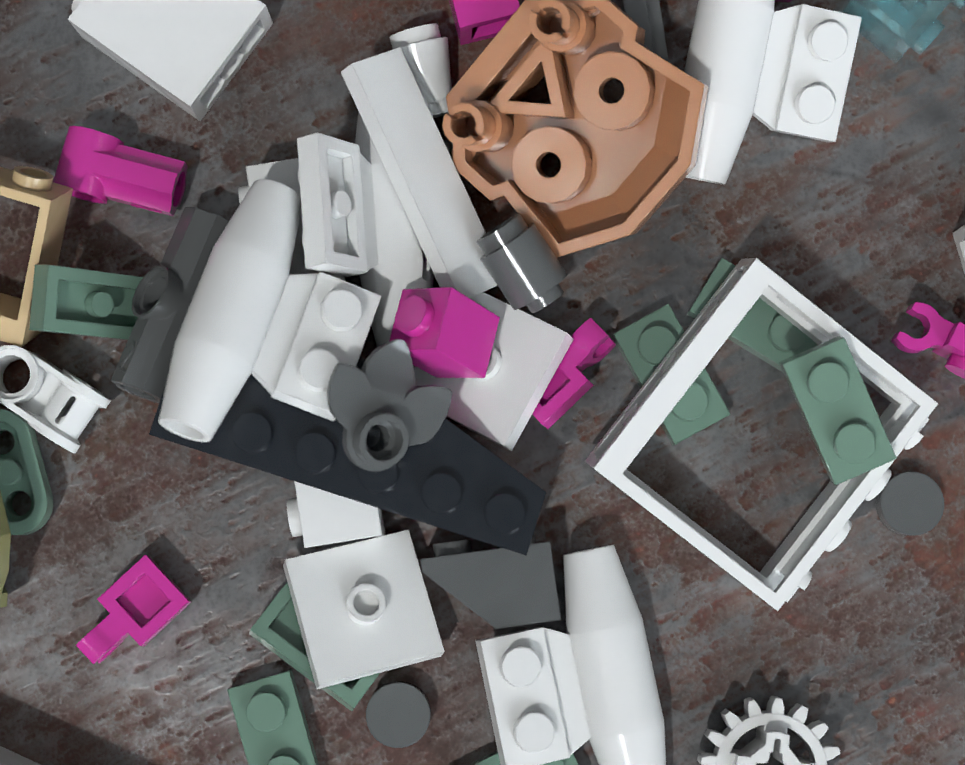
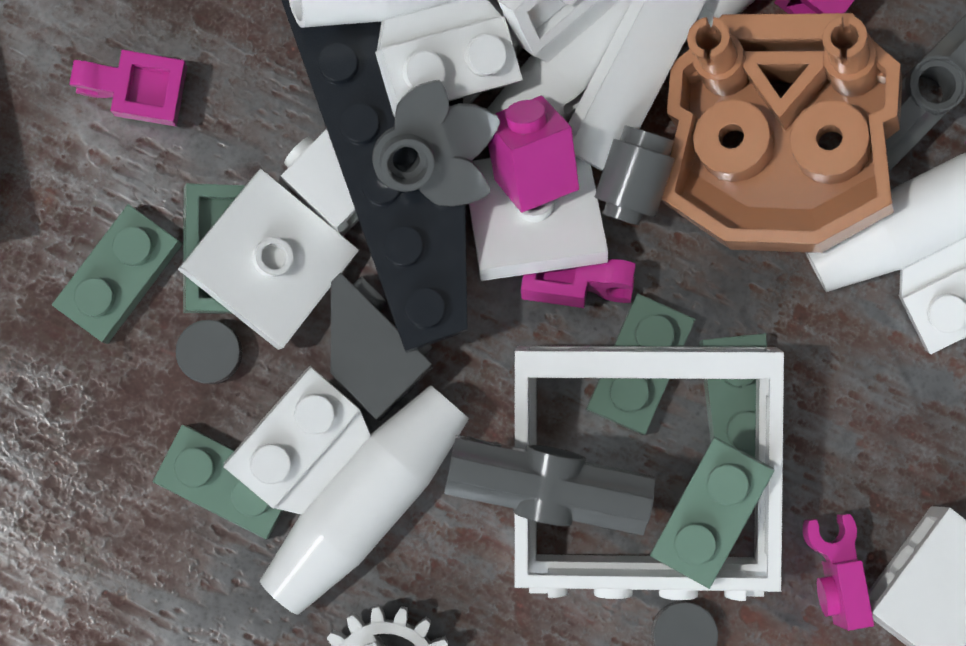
camera: 50 degrees right, 0 degrees up
none -> dark grey piece [444,435,656,536]

